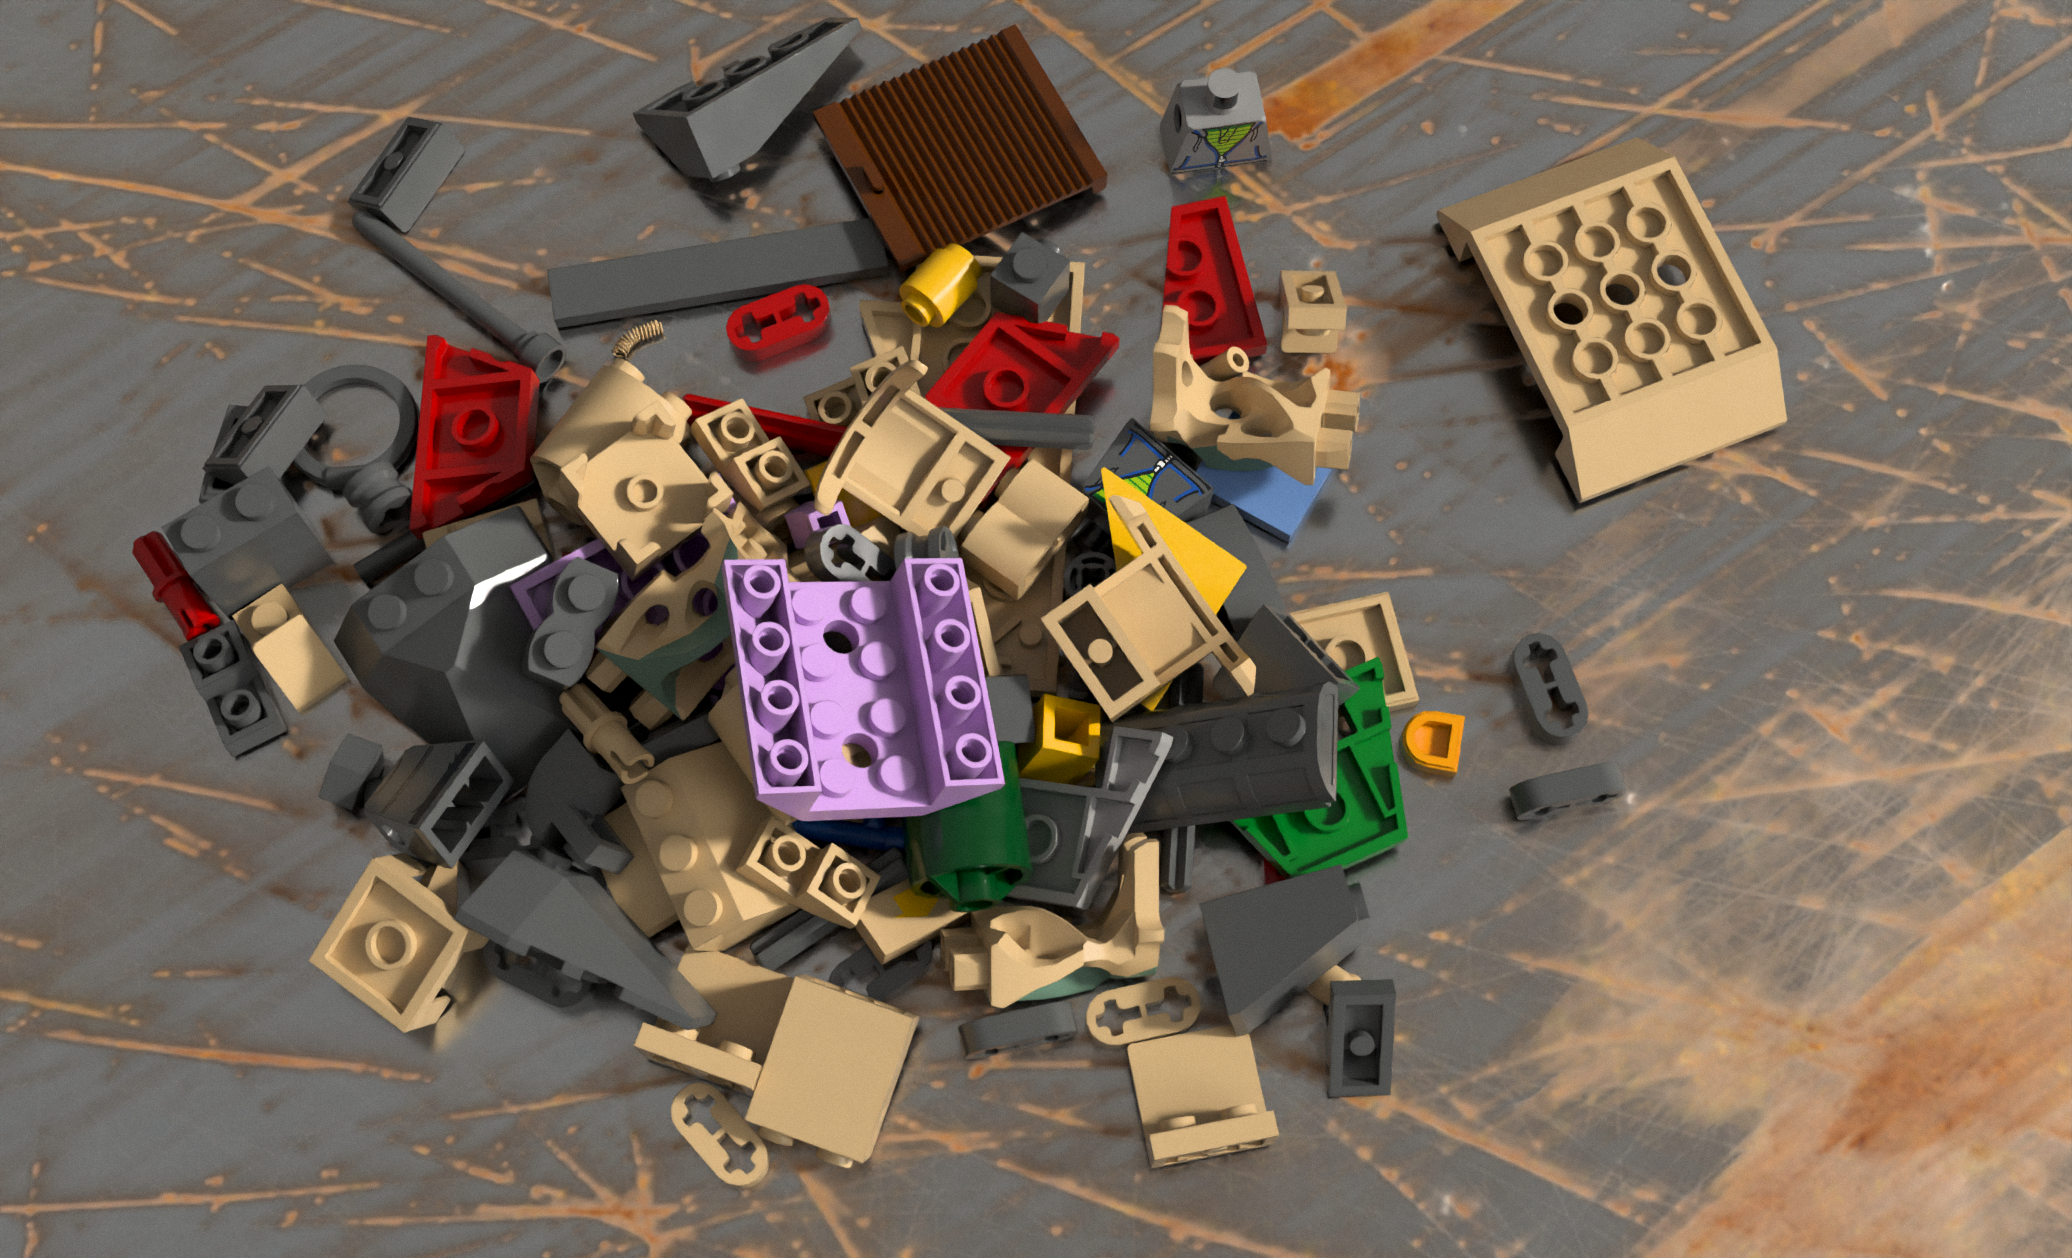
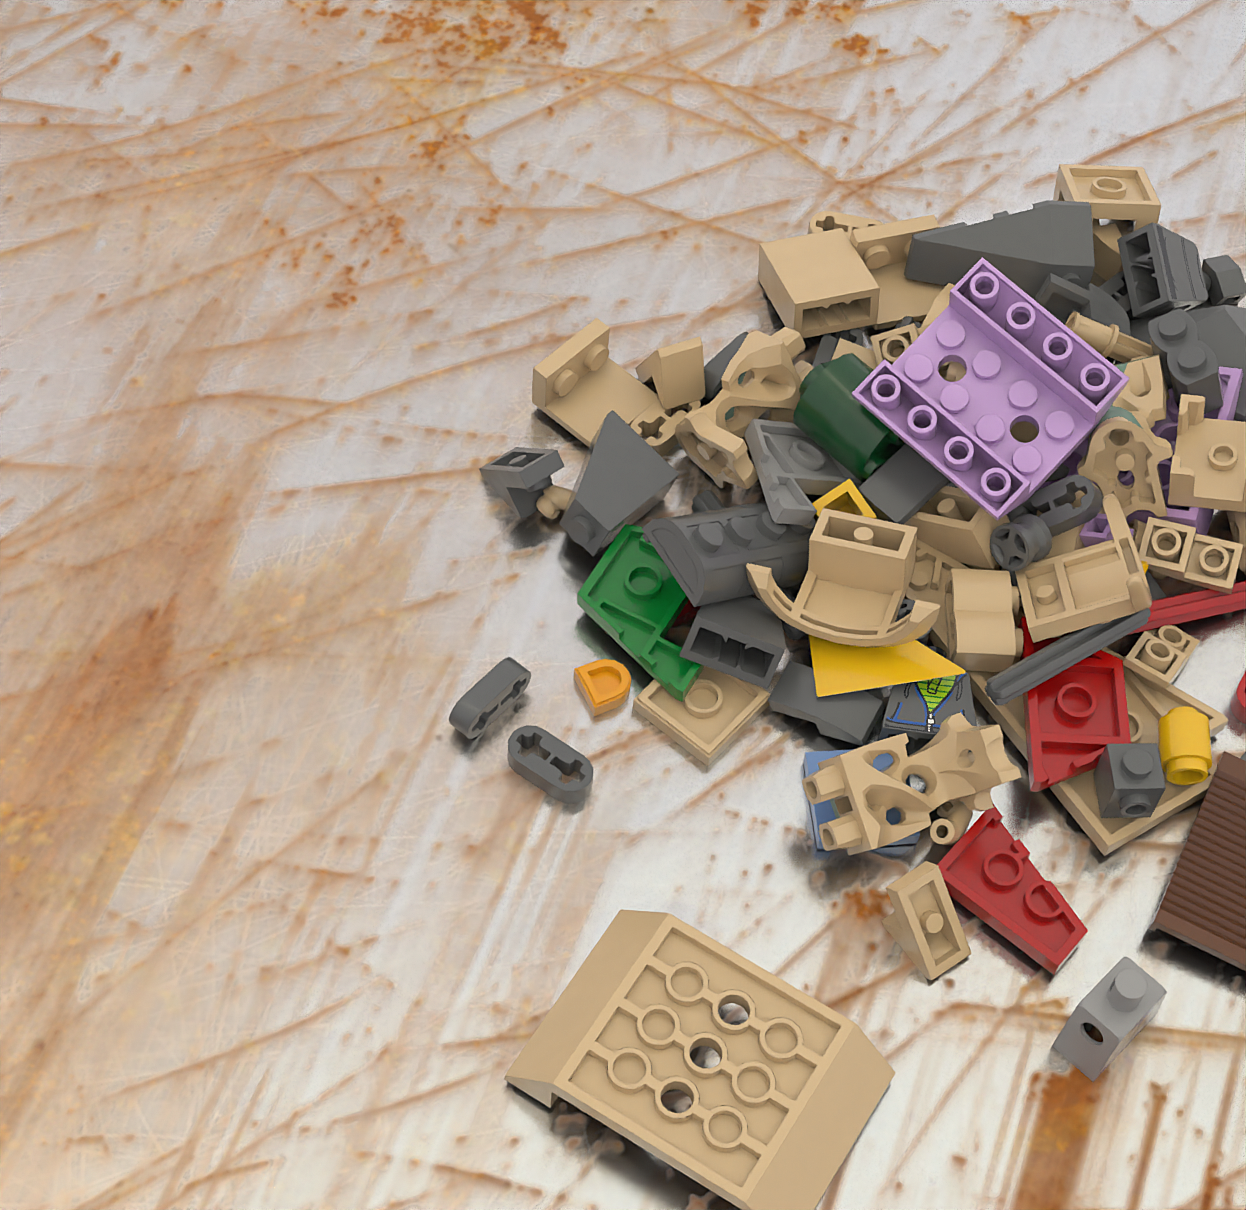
camera: 140 degrees right, 15 degrees down
none -> tan slope [635,336,705,409]

